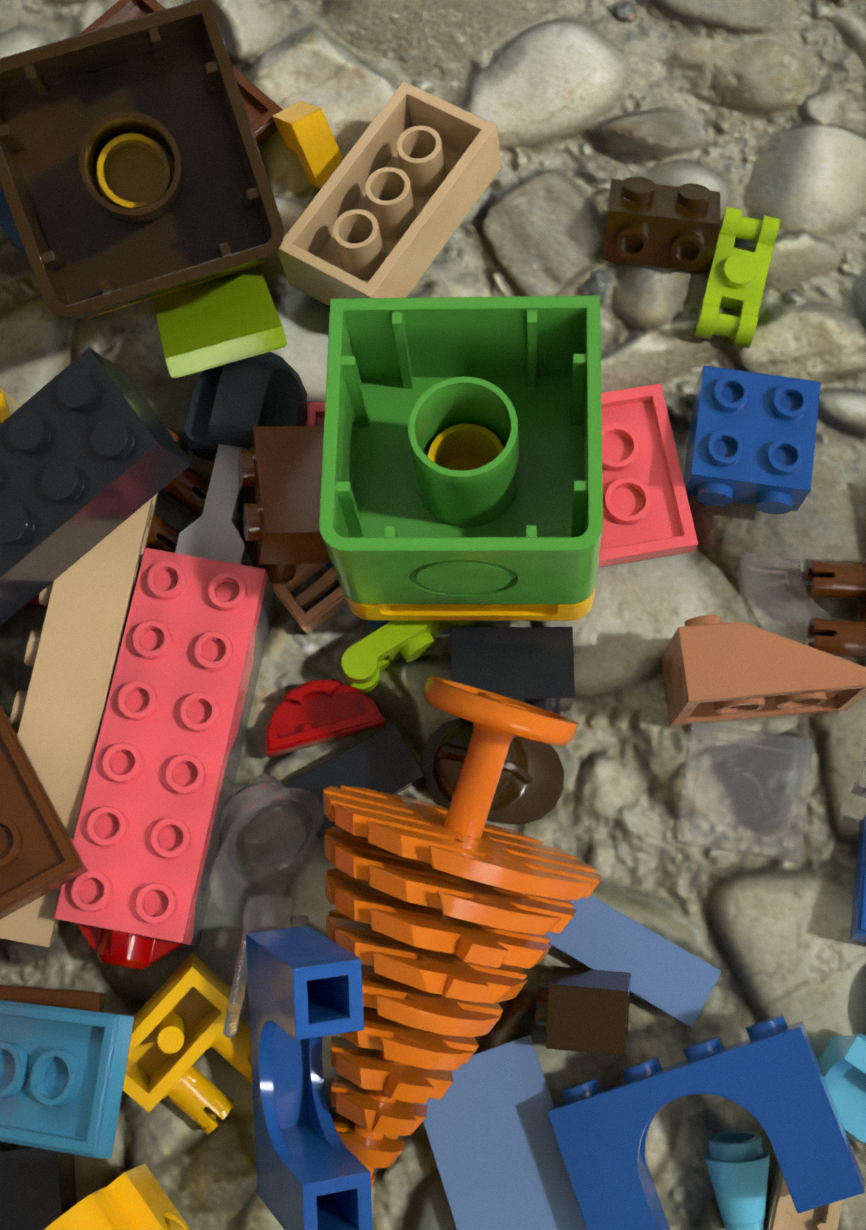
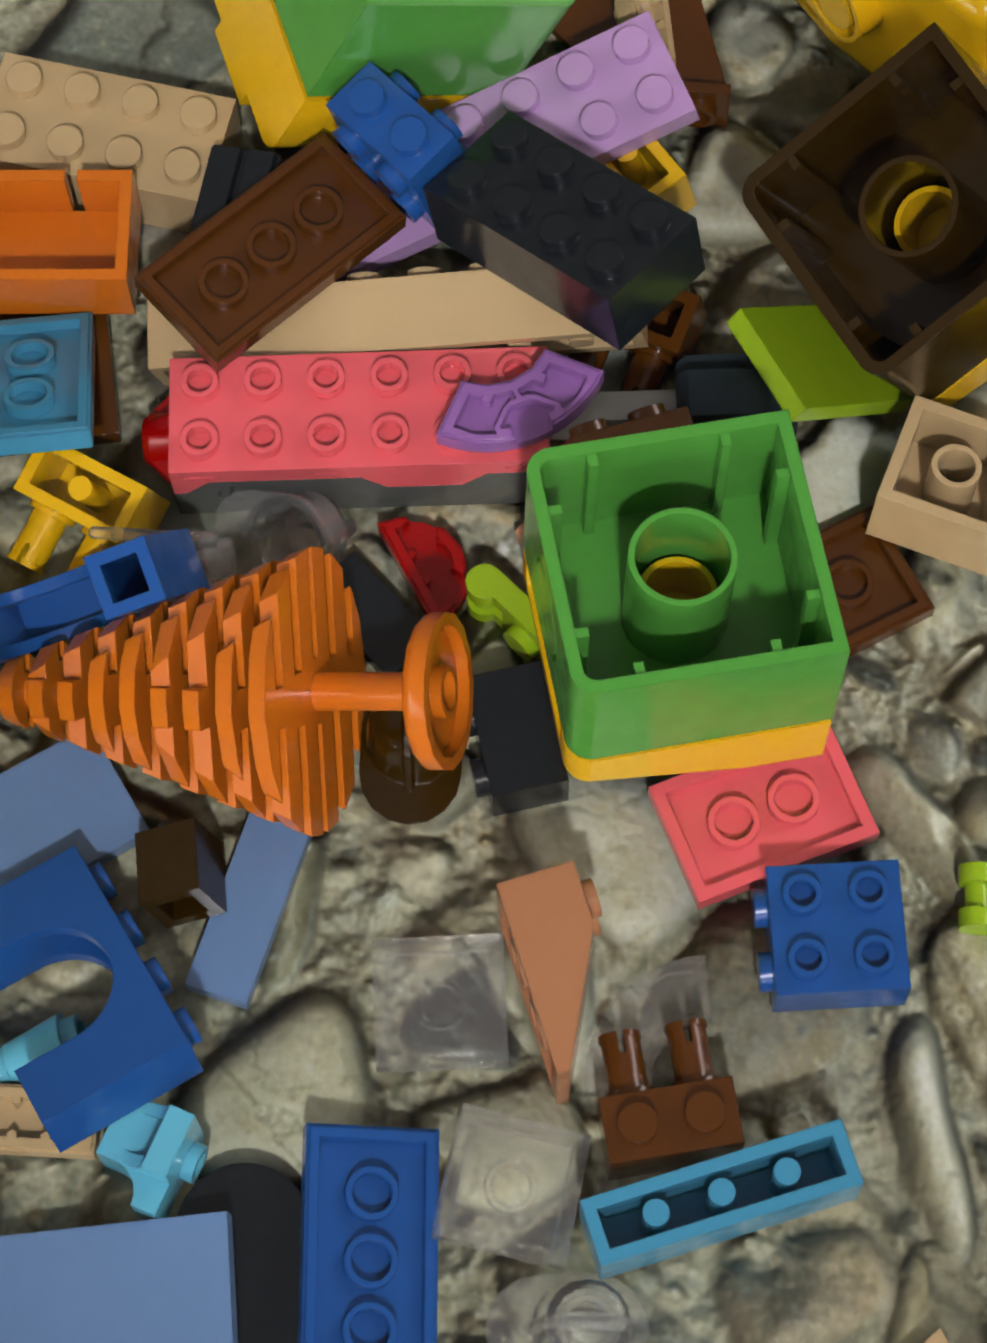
camera: 80 degrees right, 5 degrees down
none -> medium lavender tile [436,349,604,453]

